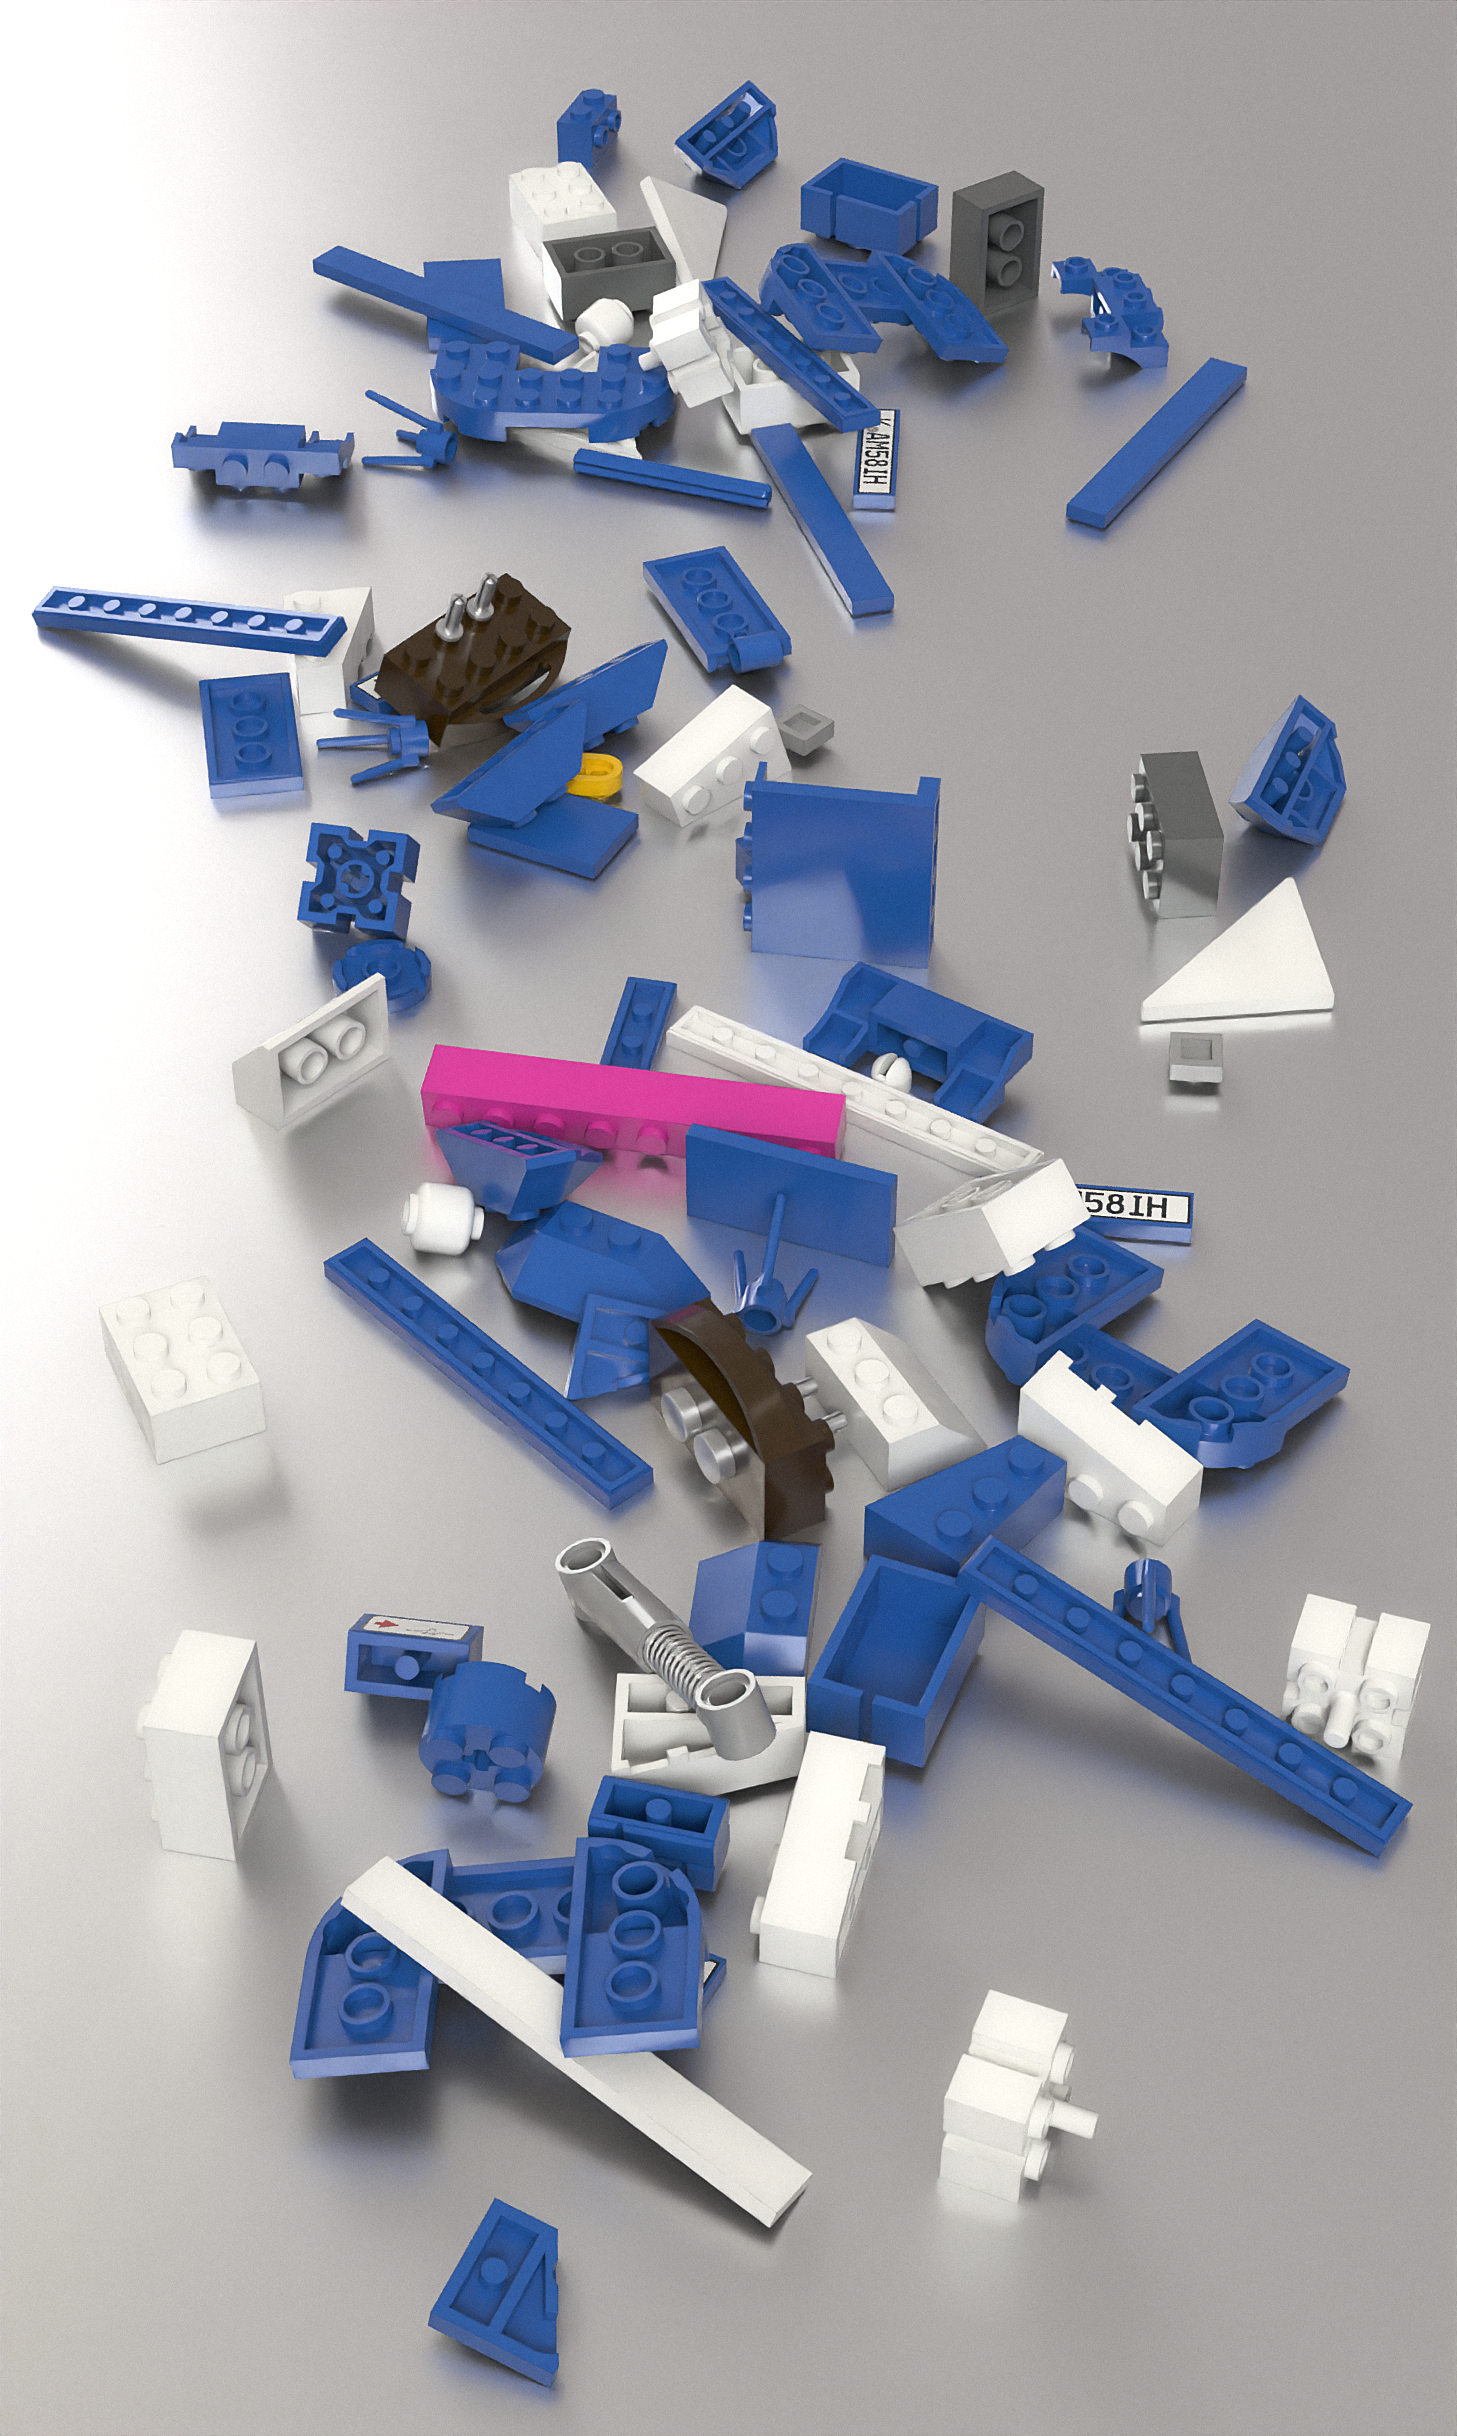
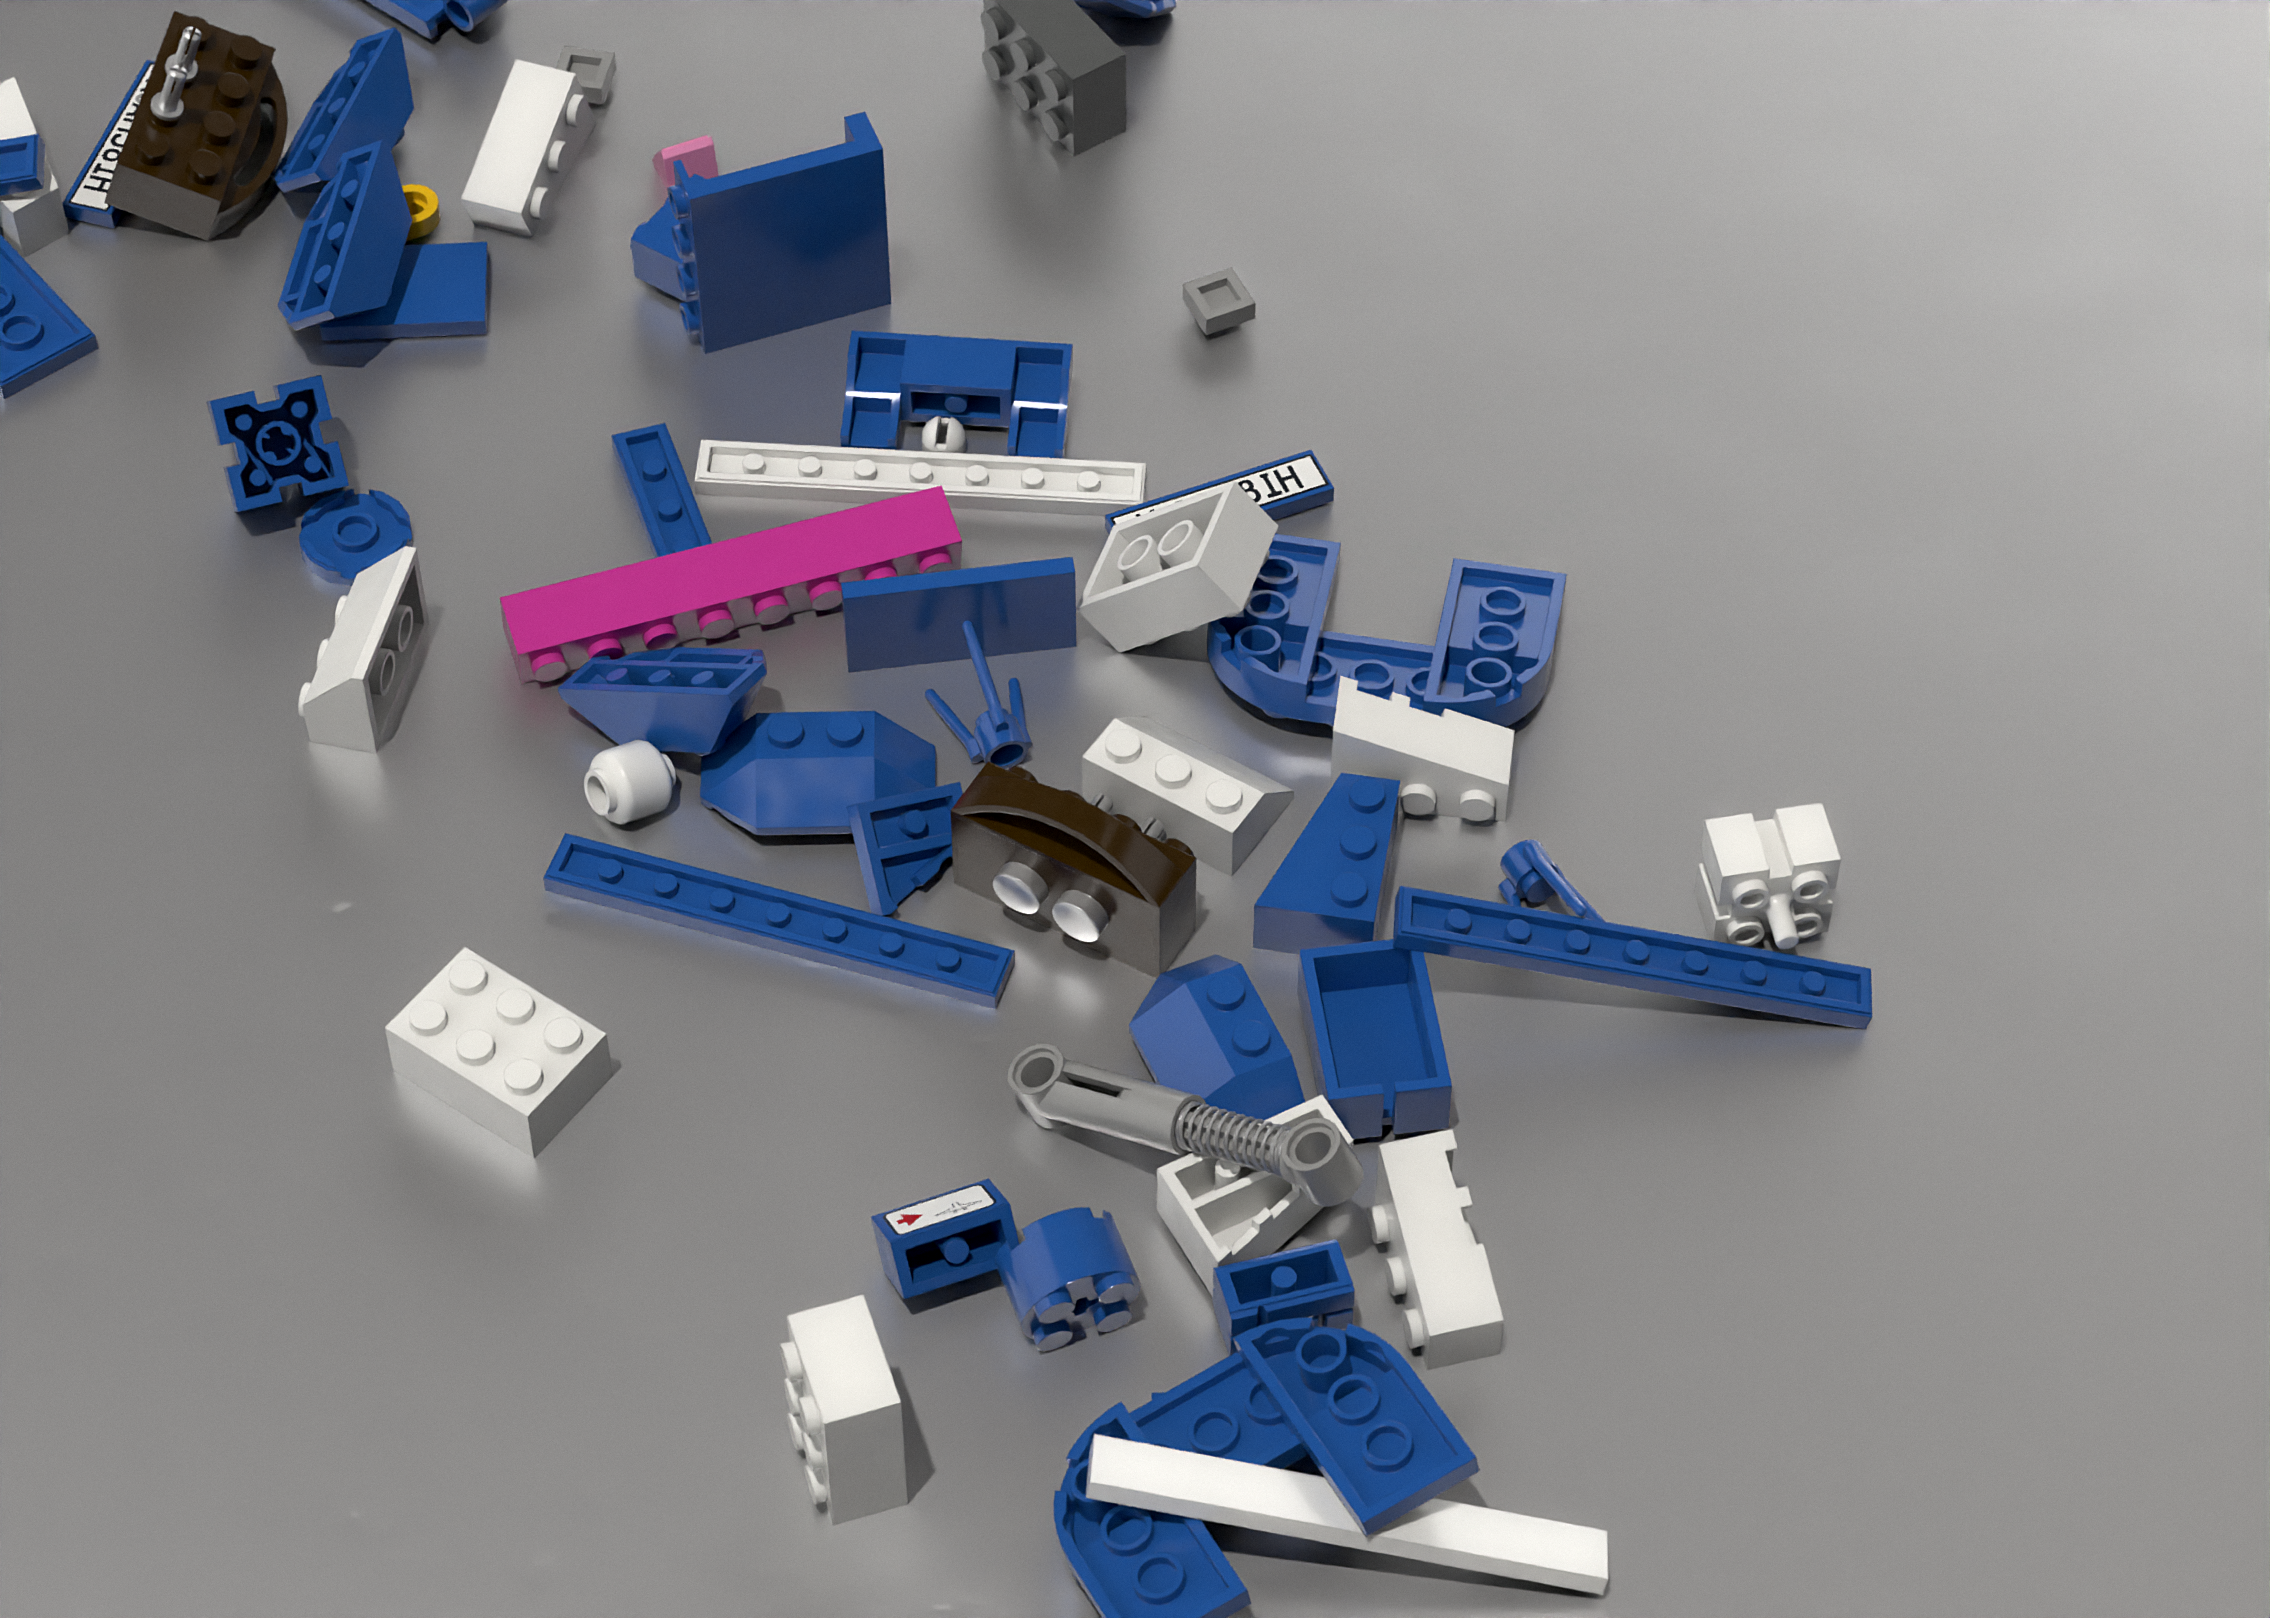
camera: 30 degrees left, 10 degrees up
blue plant [316,708,429,784] -> none
white brick [940,1989,1100,2204] -> none
white tile [1141,878,1335,1021] -> none

